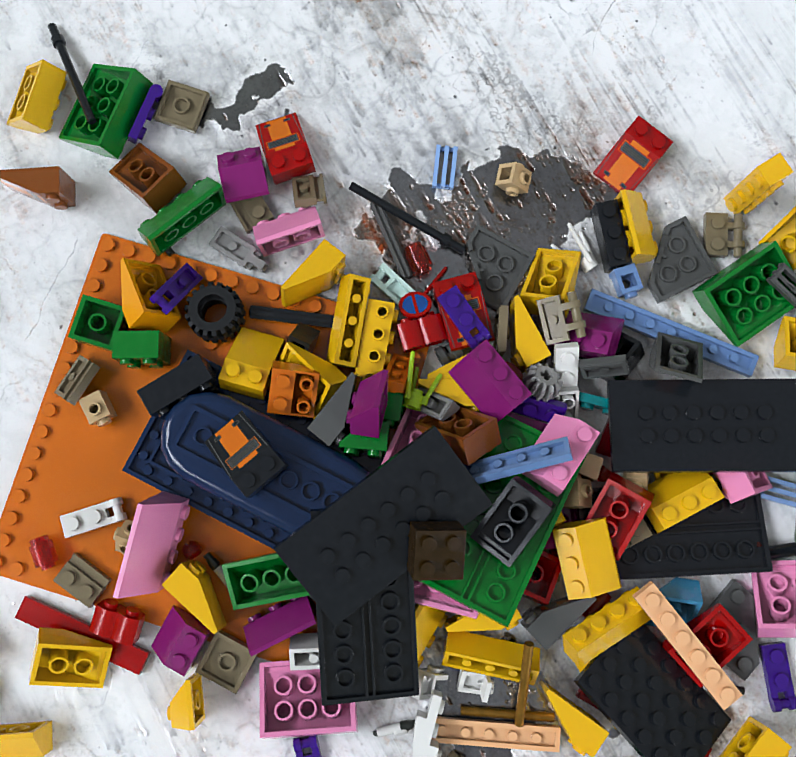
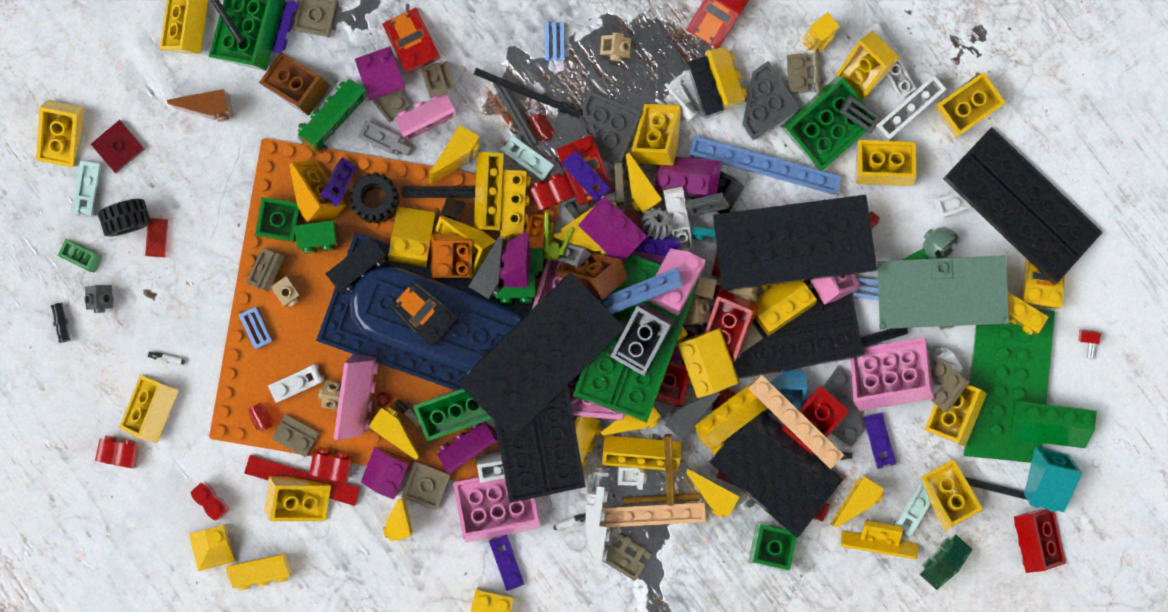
camera: 10 degrees left, 5 degrees up
piece [399,267,448,318] -> none
dark brown brick [407,521,467,581] -> none
dark tan plate [536,291,586,345] -> none
medium blue brick [609,263,643,300] -> none
dark grey slope [649,332,703,383] -> none
none -> light blue tile [239,307,272,349]

